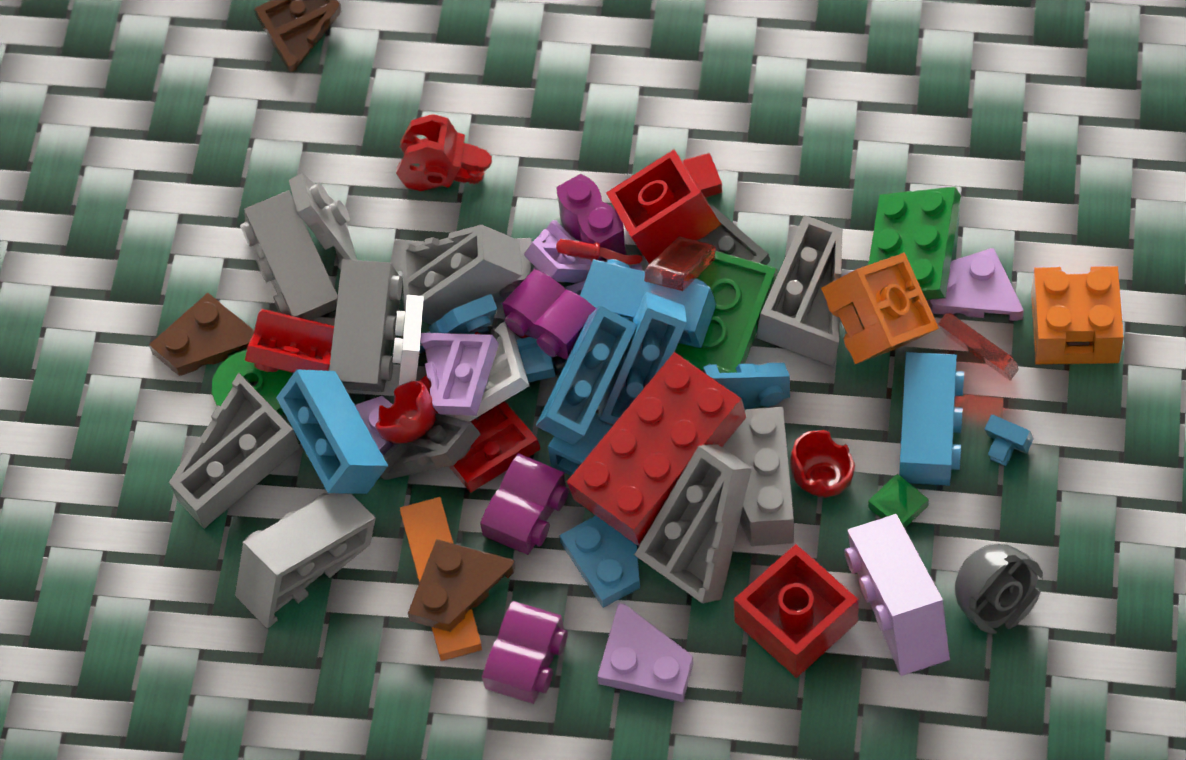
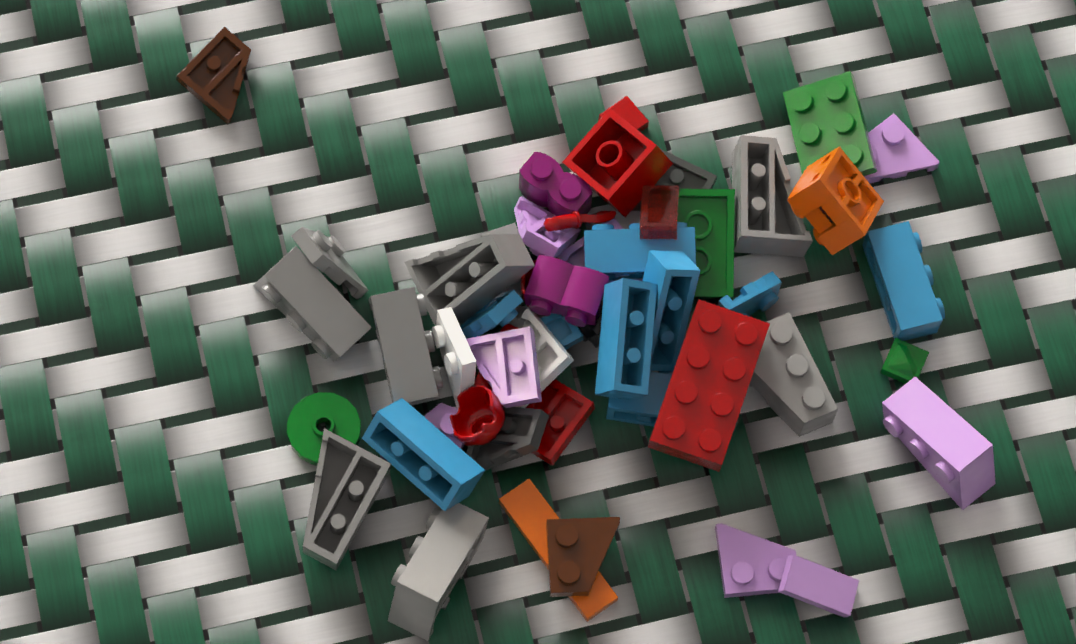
camera: 30 degrees left, 10 degrees up
reddish brown wing [149,293,254,376] -> none
red bracket [245,309,334,373] -> none
red hinge [396,114,493,191] -> none
magenta brick [480,453,569,555] -> none
magenta brick [482,601,568,704] -> none
dark azure wing [559,516,640,608] -> none
light grey wedge [634,444,752,603] -> none
red brick [734,544,859,678] -> none
red hair [790,430,855,497] -> none
clear red tile [938,313,1019,381] -> none
dark grey cylinder [955,544,1043,634] -> none
dark azure tile [984,414,1034,466] -> none
orange piece [1031,266,1124,365] -> none
none -> lavender tile [778,554,859,618]

